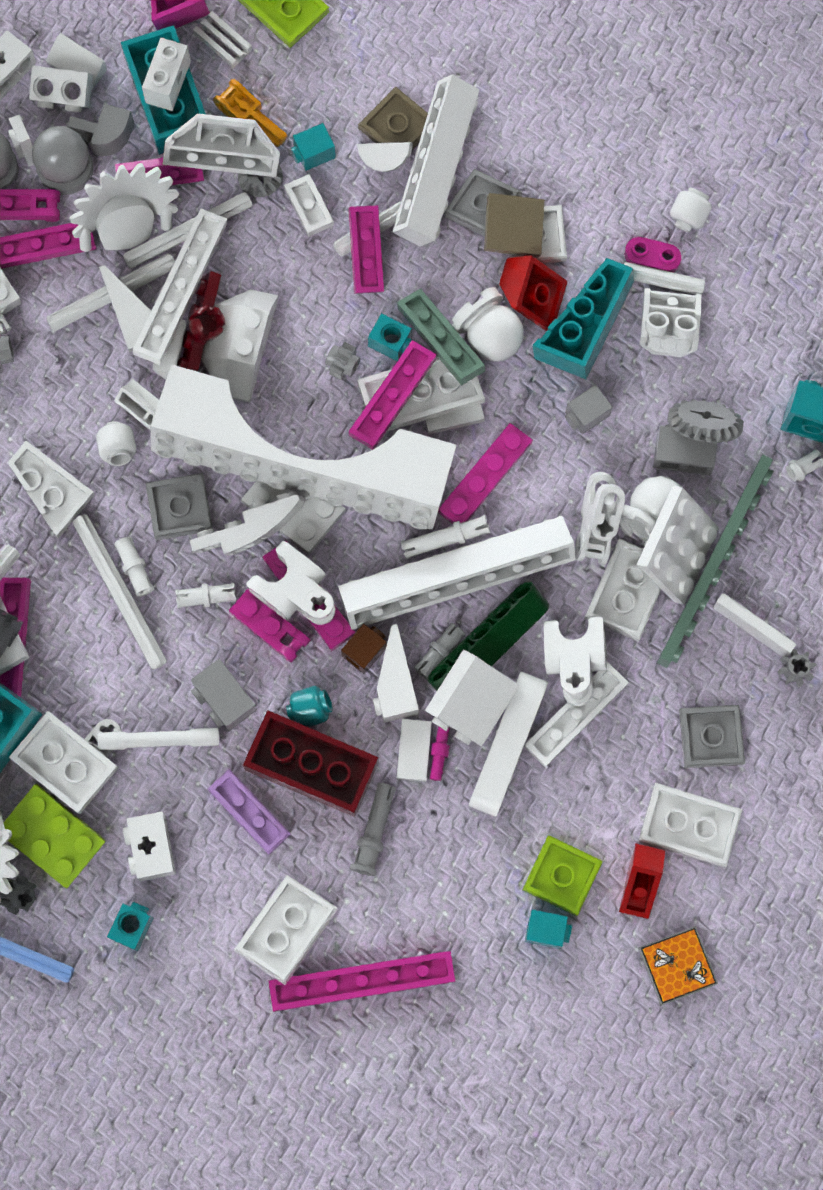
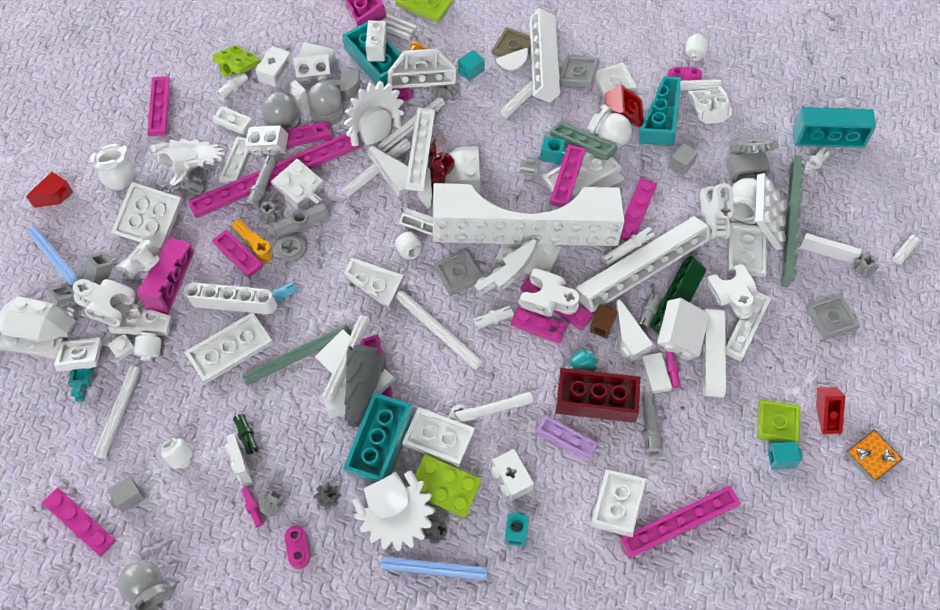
camera: 15 degrees left, 15 degrees down
white pin [114,537,154,597] -> none
light grey brick [191,658,257,732] -> none
white plate [284,174,334,237] -> none
dark pink plate [348,205,384,294] -> none
dark tan tile [484,193,545,257] -> none
white tile [638,783,742,868] -> none

